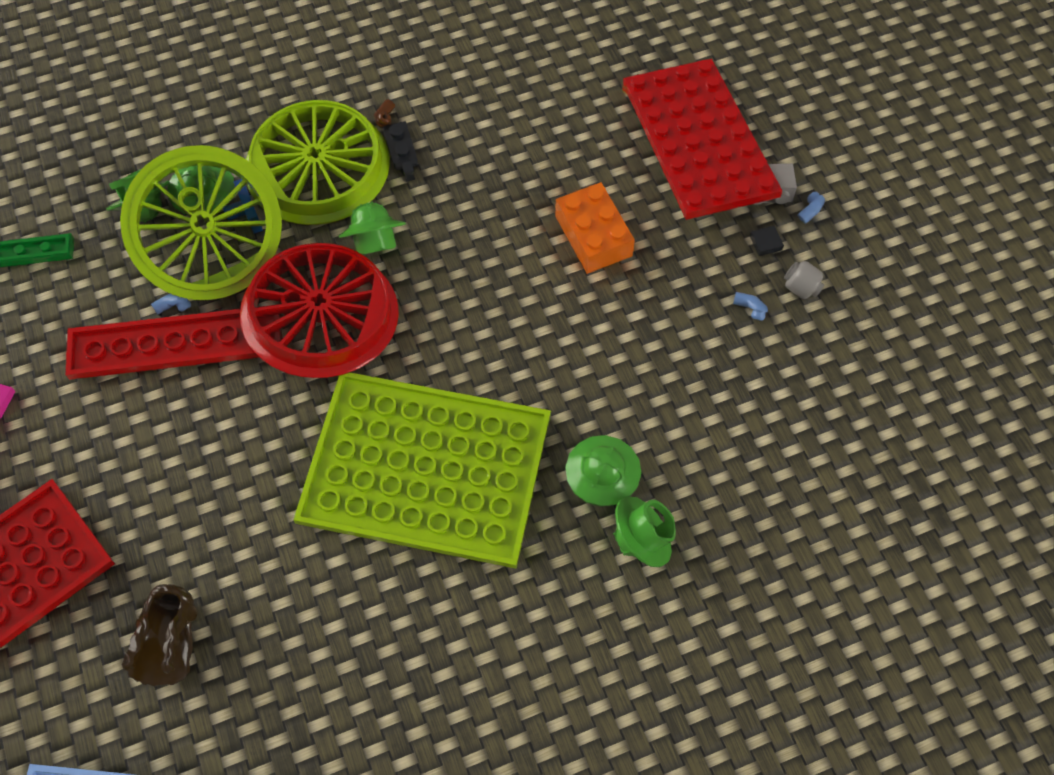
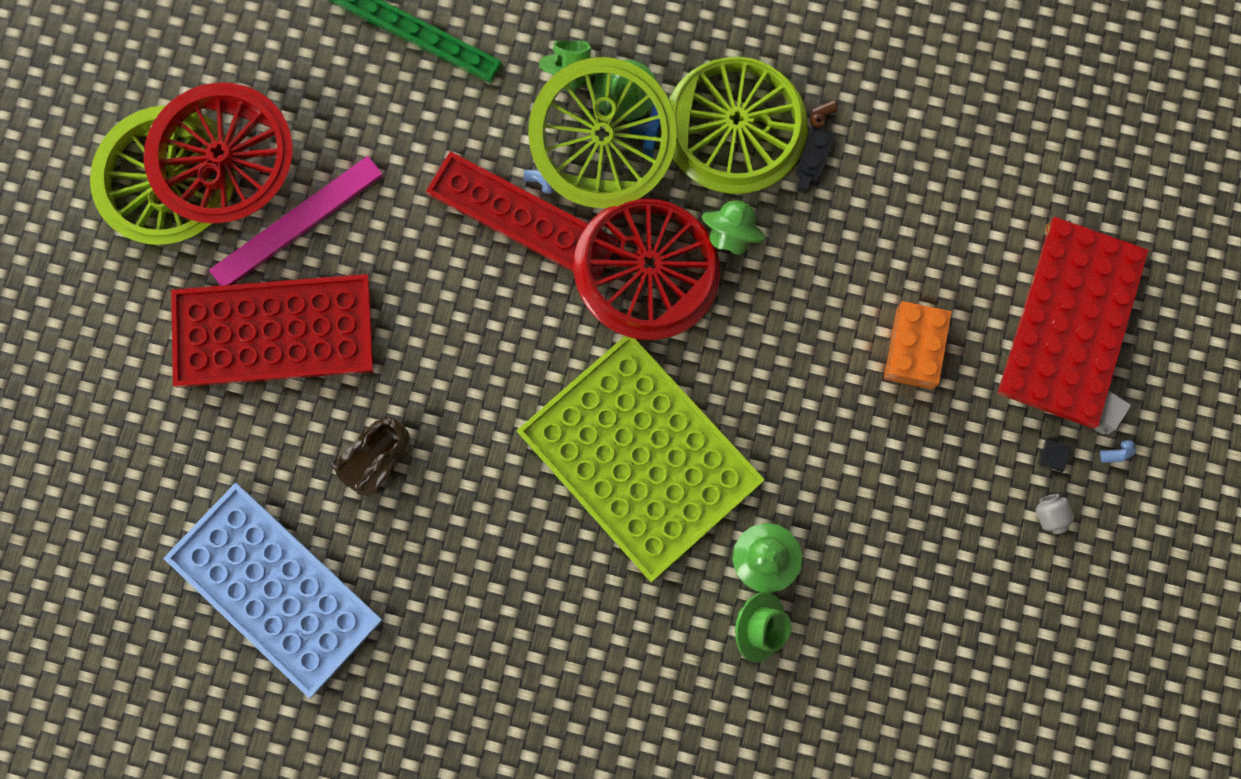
camera: 40 degrees right, 15 degrees up
medium blue arm [733,292,768,321] -> none

